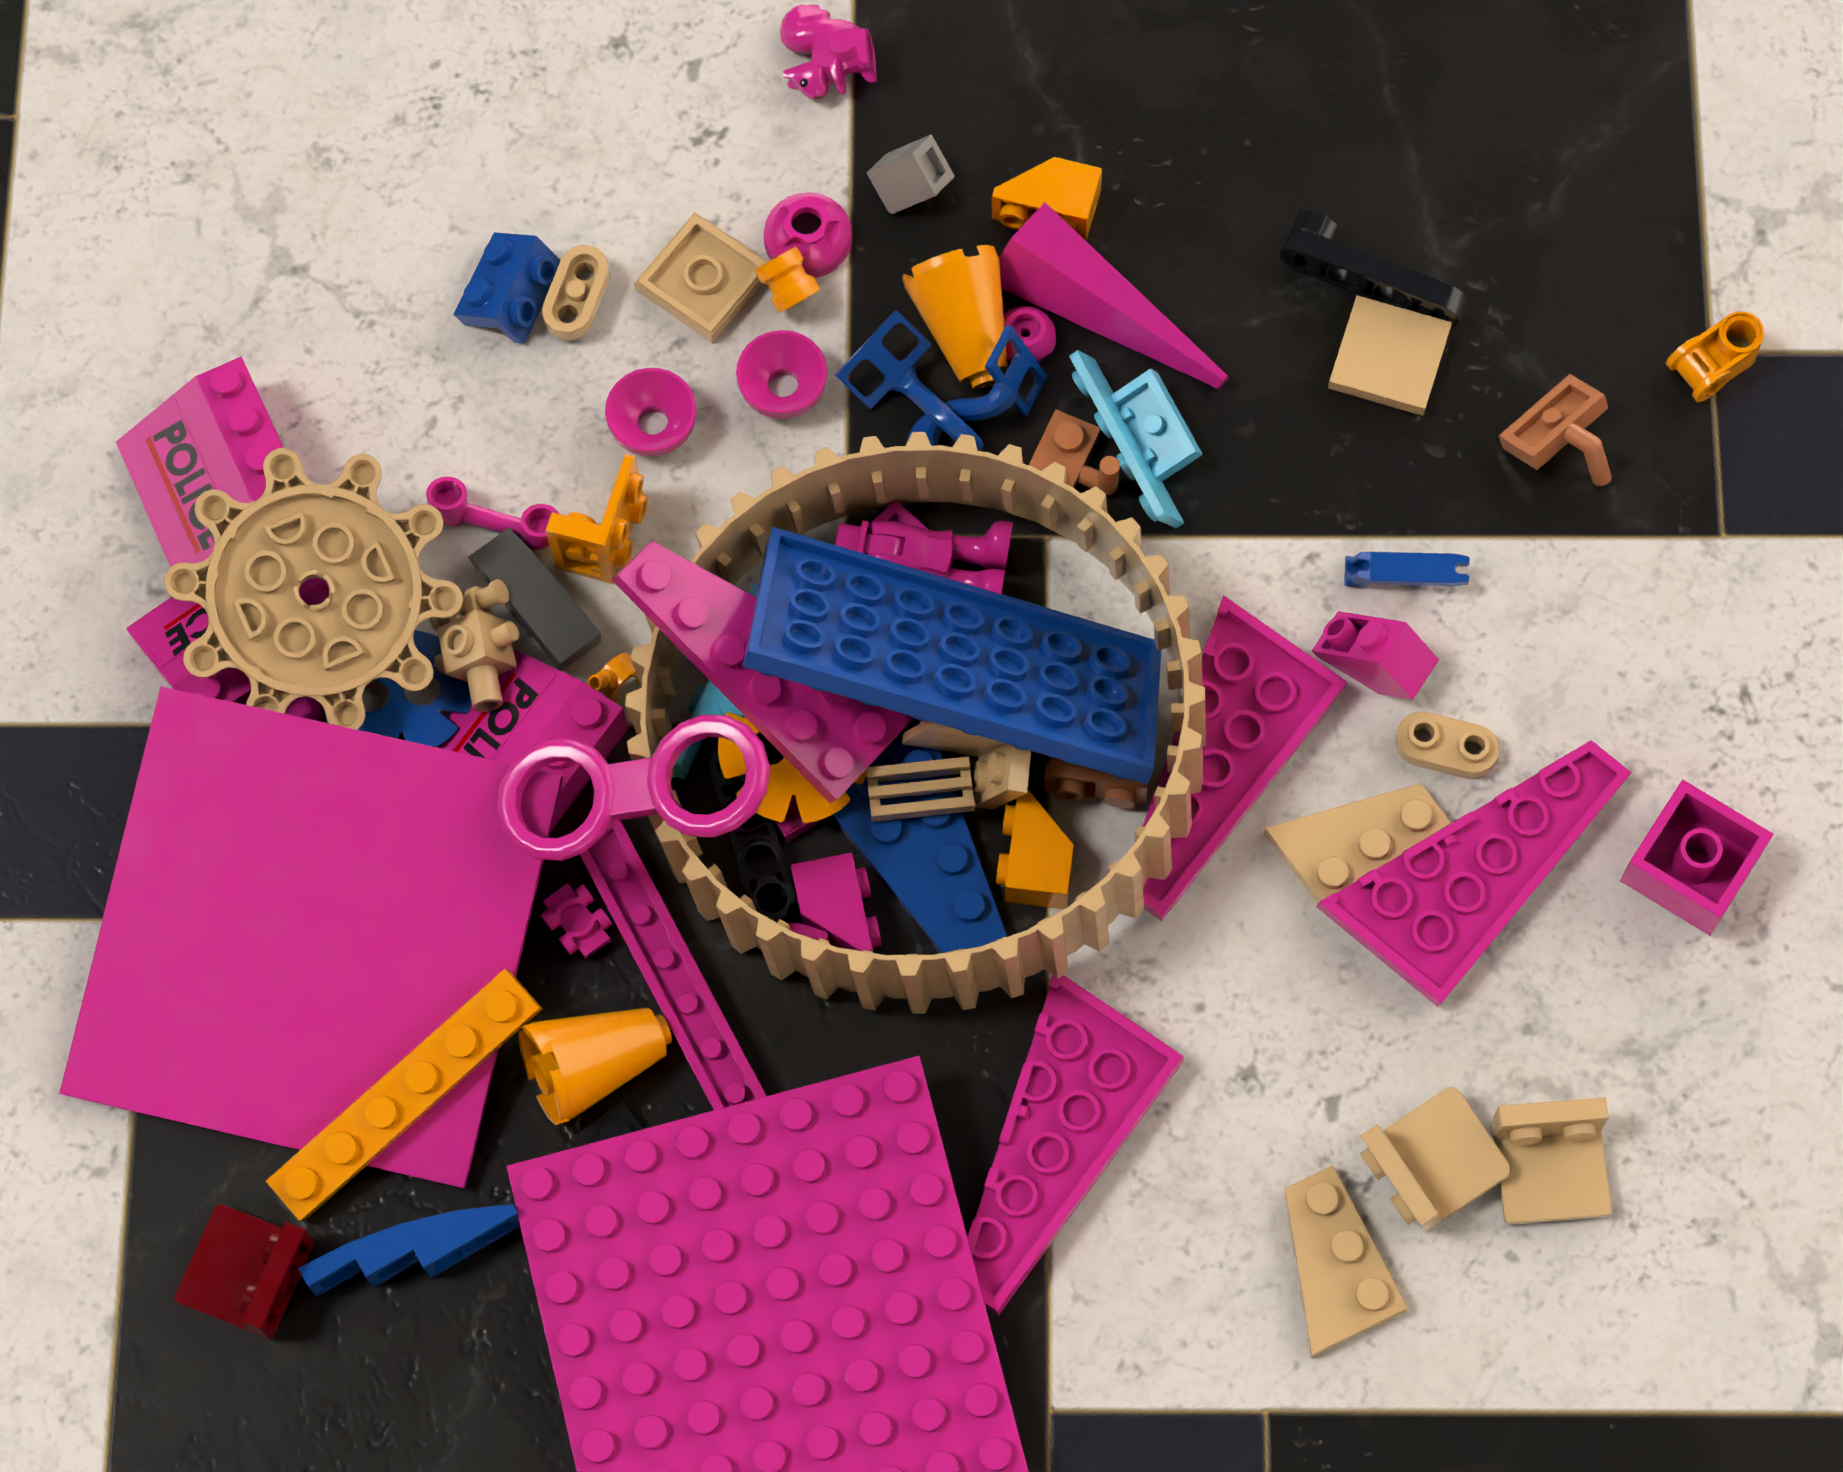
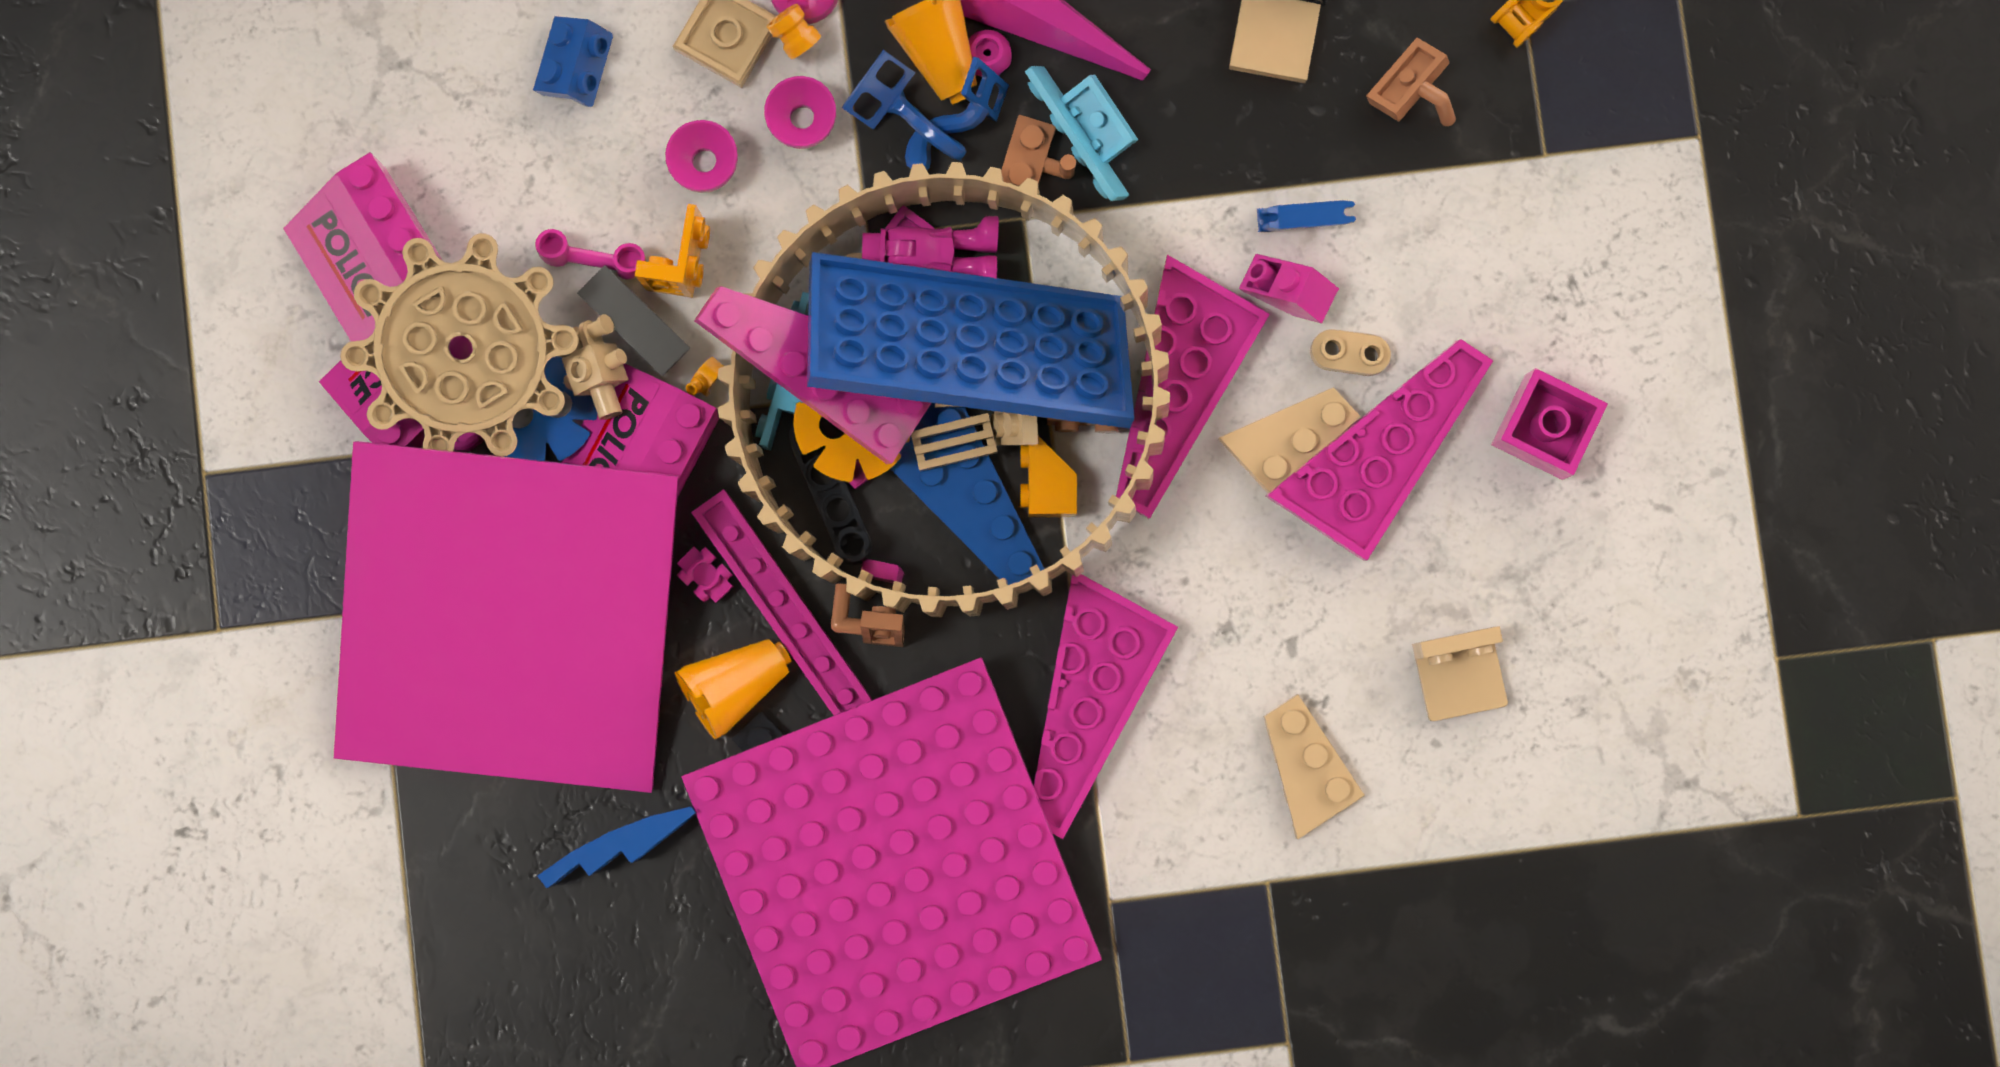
camera: 10 degrees left, 15 degrees up
dark red bracket [174,1204,316,1341] -> none
light orange plate [266,969,543,1221] -> none
dark pink bar [497,714,770,861] -> none
tan plate [542,245,610,341] -> none
dark pink slope [791,852,882,951] -> none
tan bracket [1360,1087,1511,1232] -> none
none -> nougat plate [831,584,905,647]

